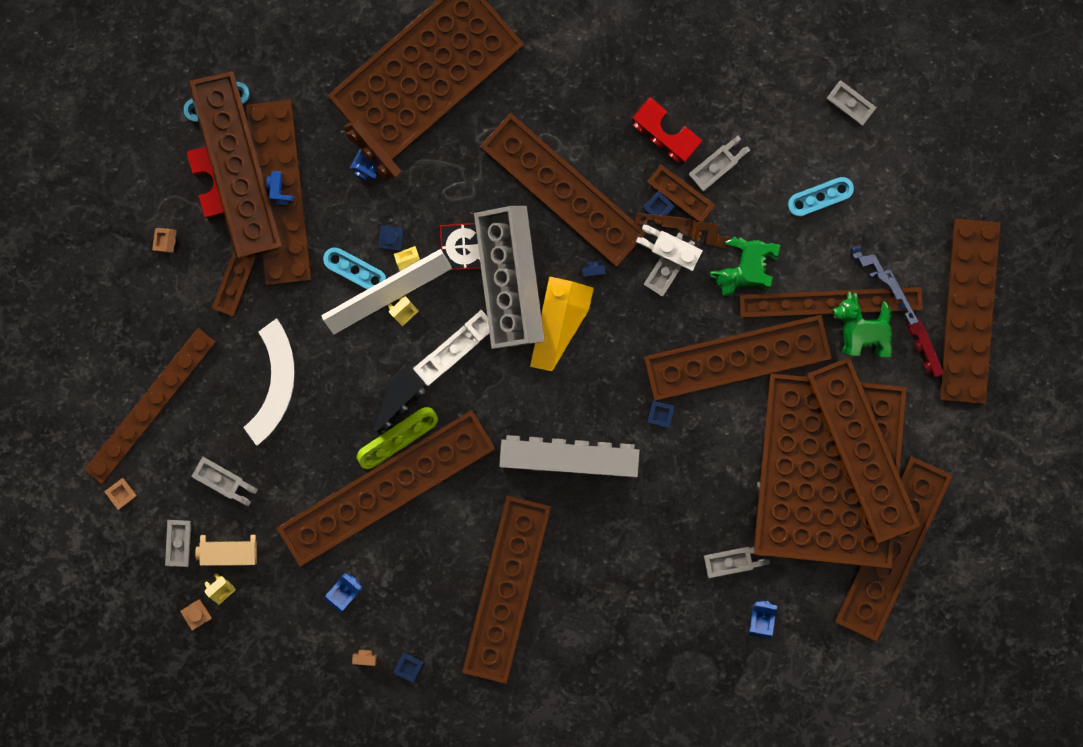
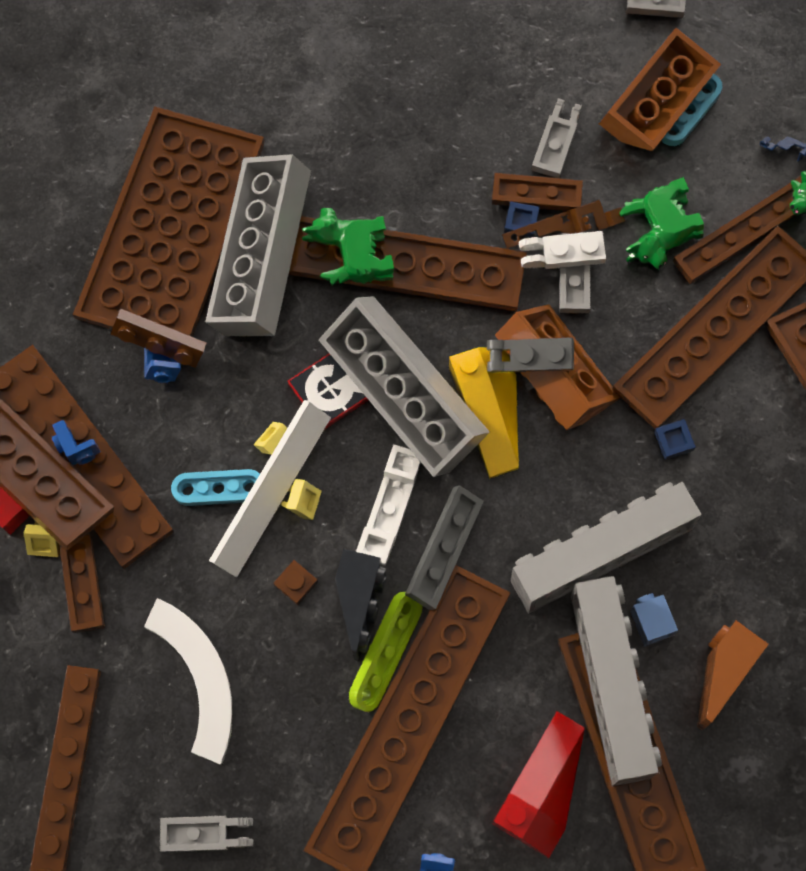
camera: 25 degrees left, 15 degrees down
dark blue plate [378,225,404,251] -> none
dark blue plate [582,262,606,278] -> none
red arch [632,97,703,164] -> none
none -> light yellow tile [24,522,60,557]
none -> light grey brick [205,154,311,336]
none -> reddish brown plate [273,560,318,605]
none -> green animal [302,208,394,285]
none -> dark grey plate [405,485,484,610]
none -> dark grey plate [487,338,574,373]
none -> red wedge [492,711,585,858]
none -> dark orange slope [495,304,621,430]
none -> light grey brick [571,576,662,786]
none -> dark orange slope [599,28,721,151]
none -> medium blue brick [630,593,678,647]
none -> dark orange slope [697,620,768,730]

